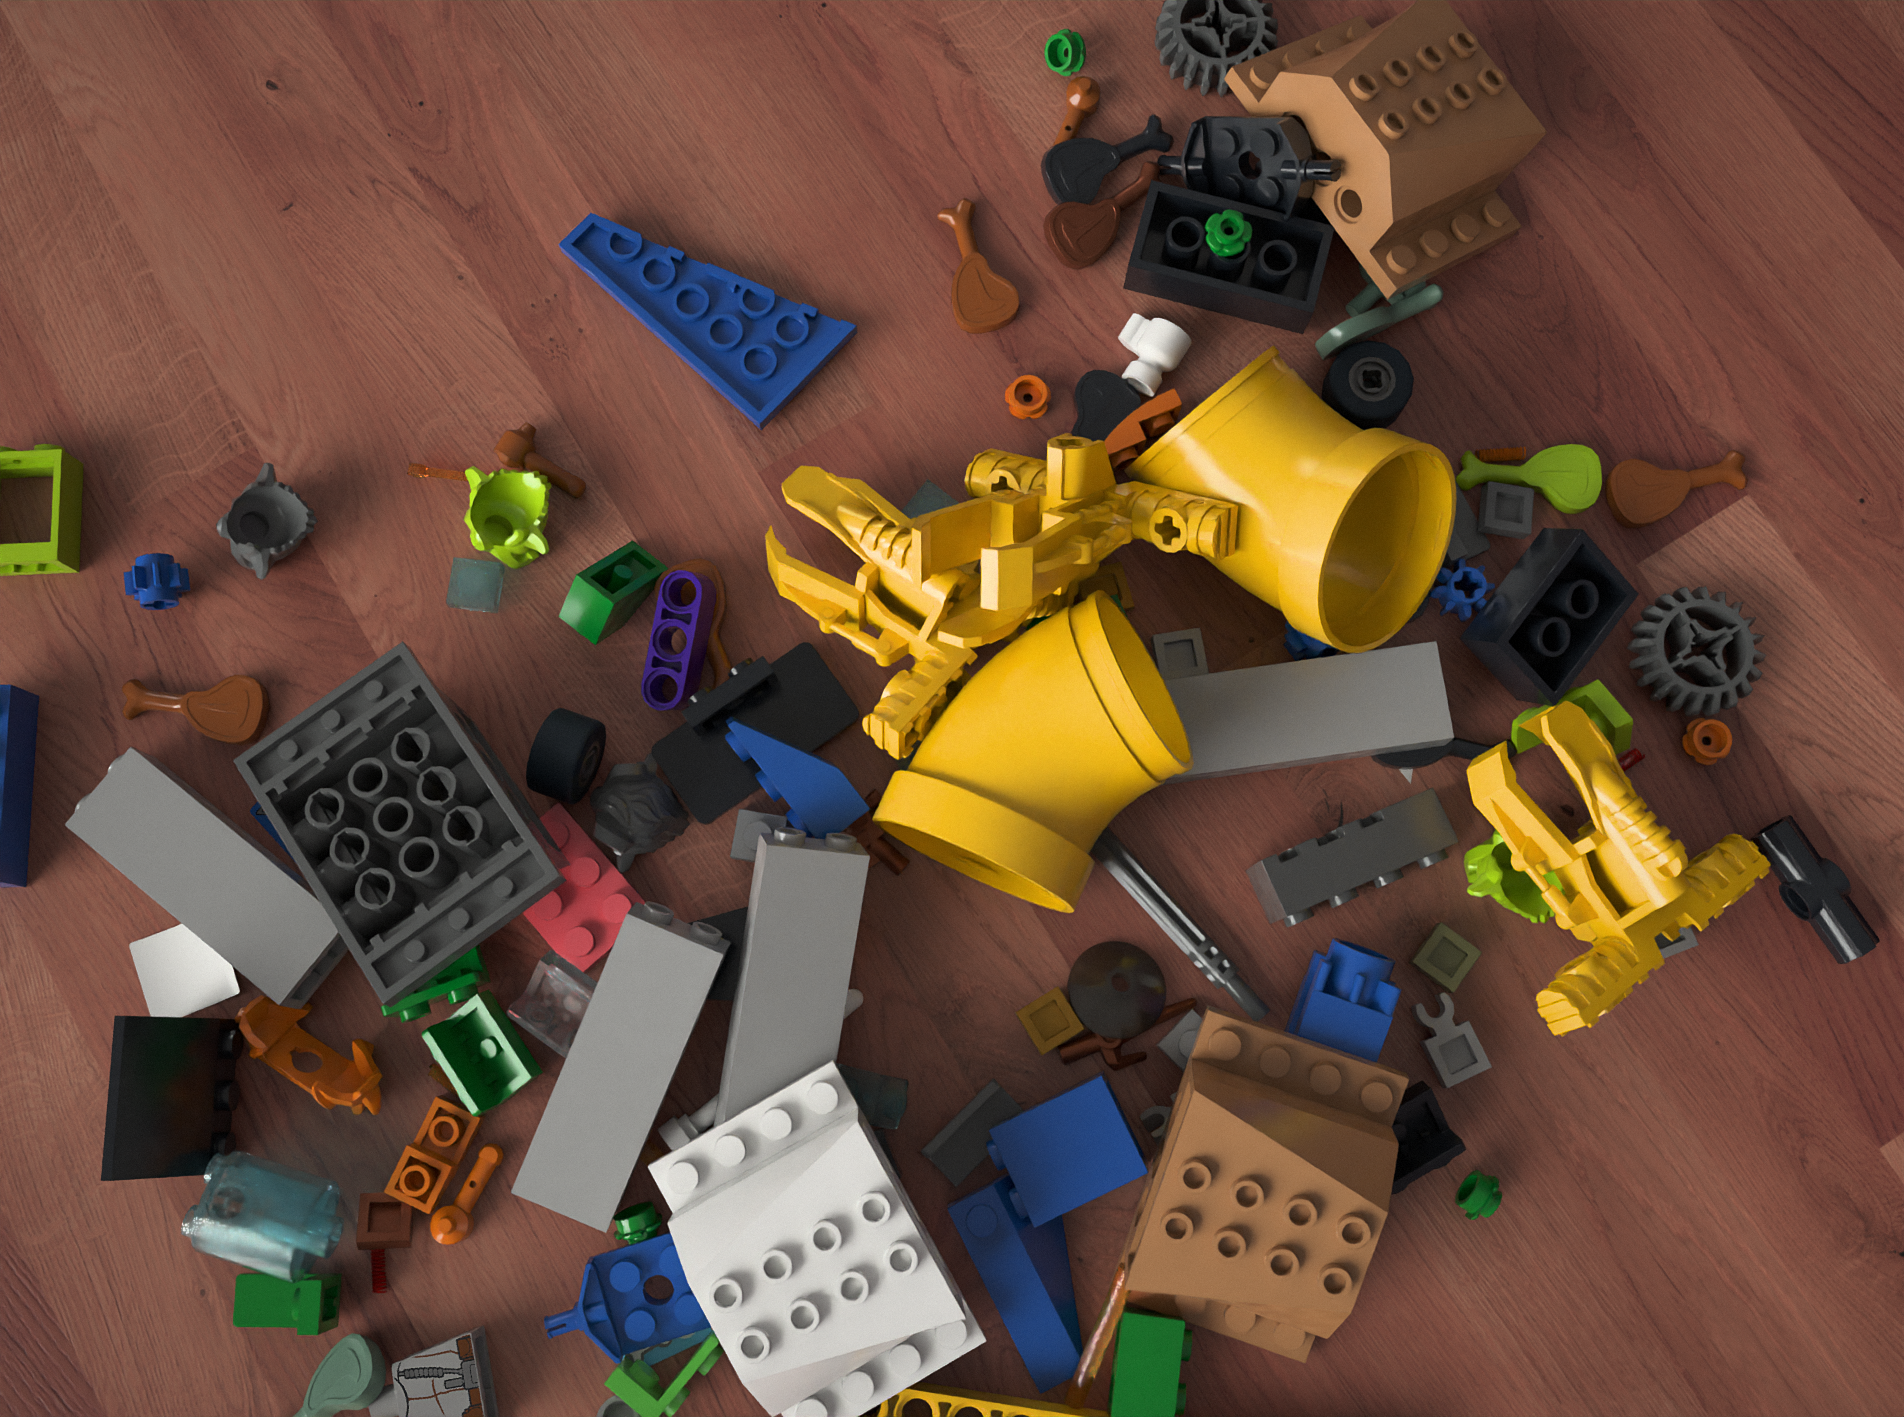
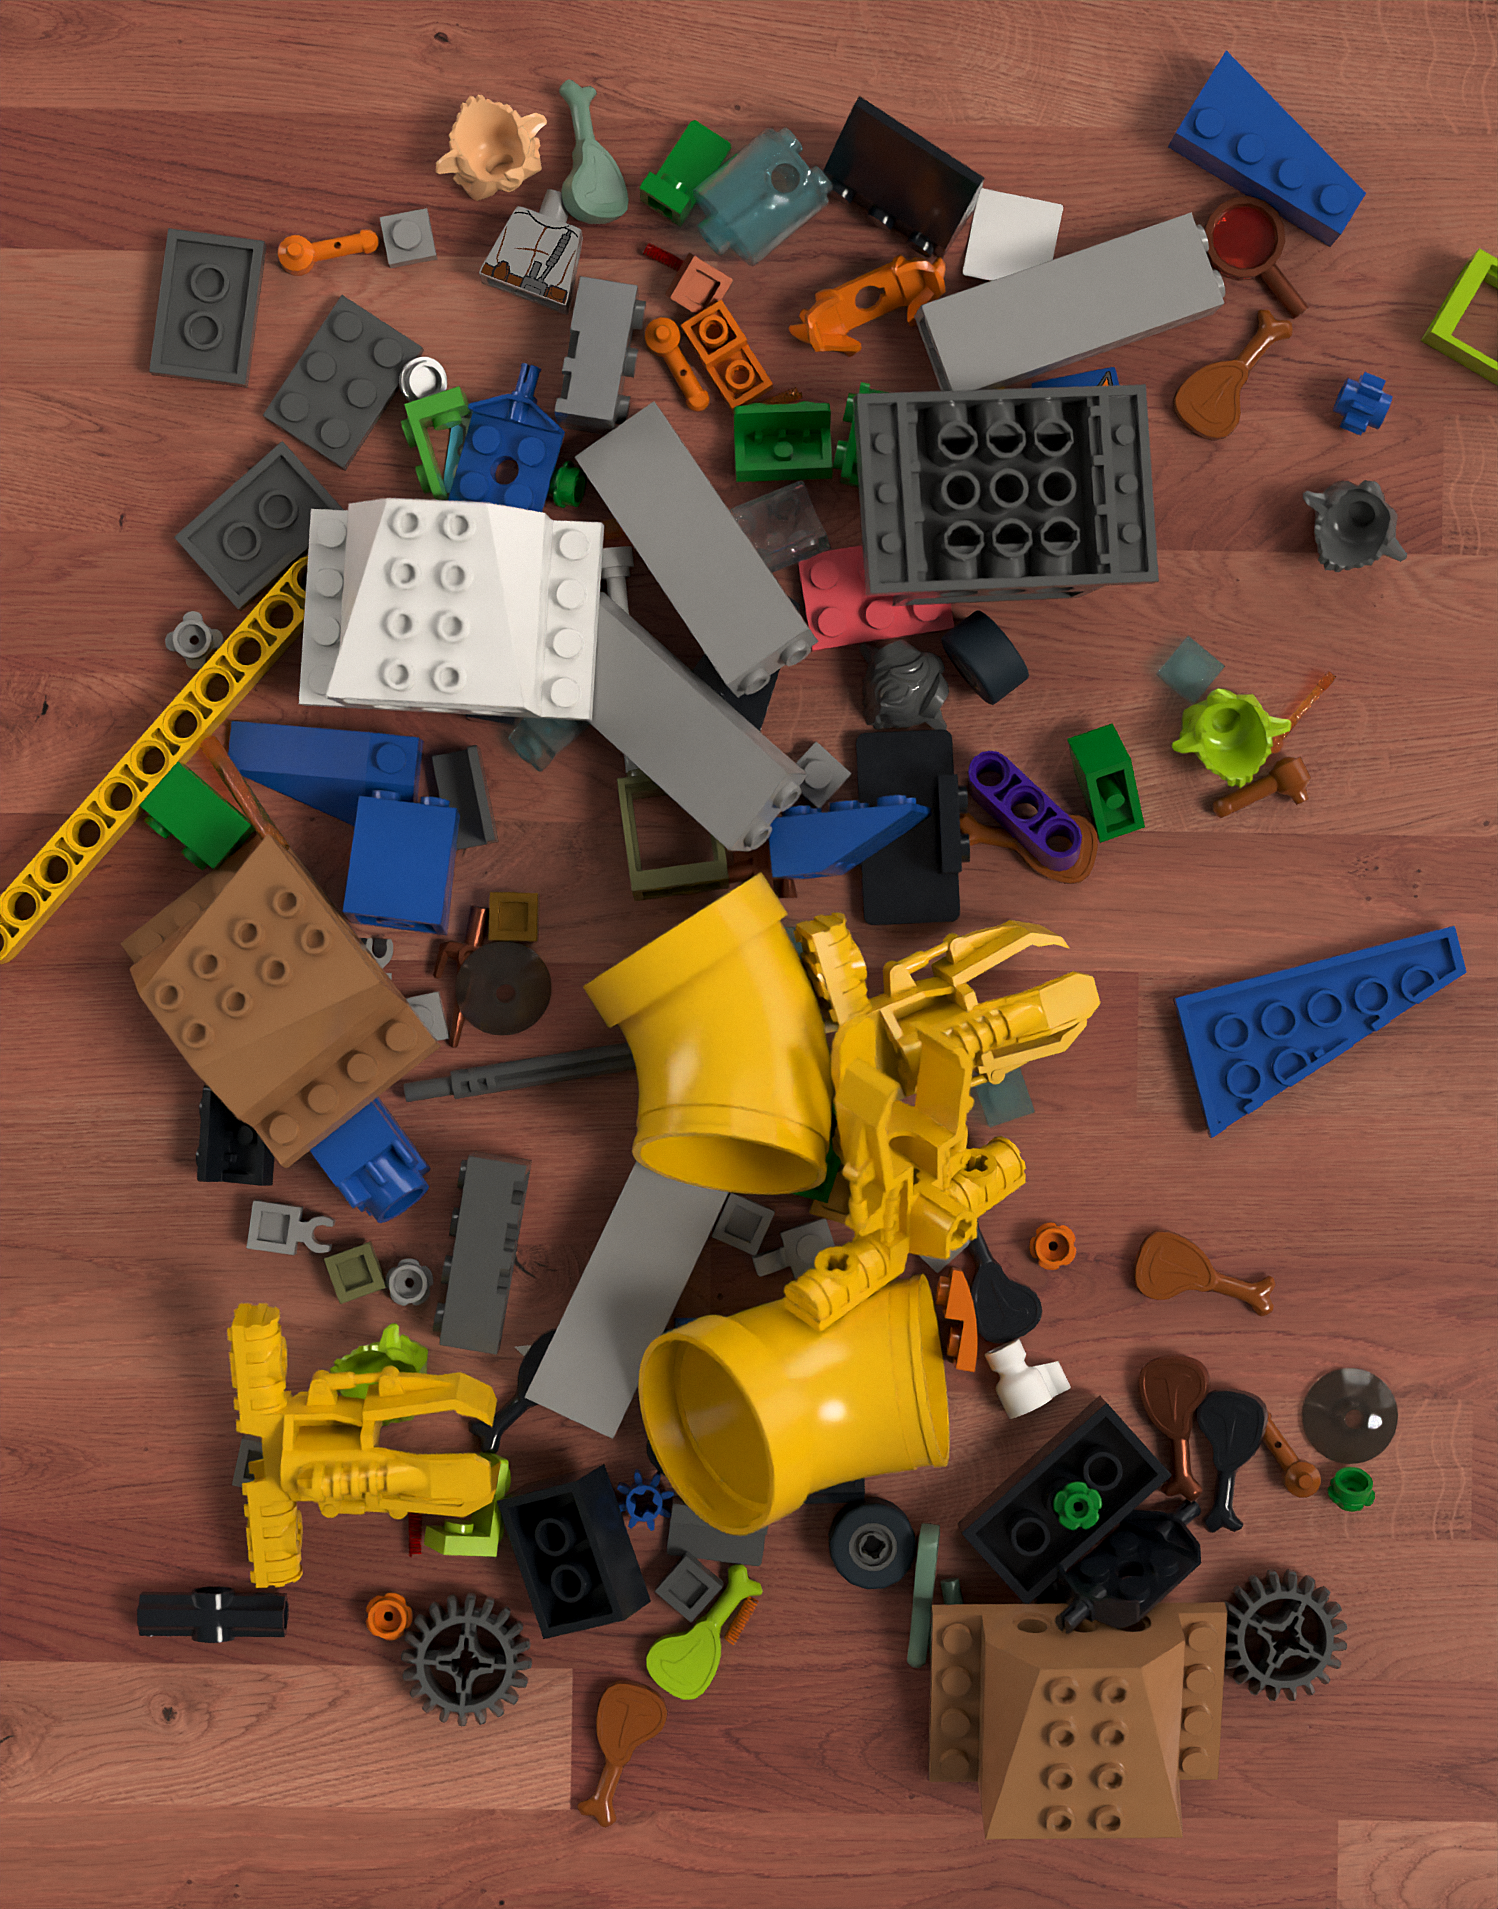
camera: 125 degrees right, 10 degrees up
green plate [1455,1170,1502,1220] -> none
none -> light grey plate [386,1258,433,1306]
none -> wedge [554,276,646,435]
none -> olive window [617,768,730,901]
none -> light grey plate [751,1218,835,1279]
none -> piece [1204,196,1309,319]
none -> clear smoke dish [1302,1368,1398,1464]

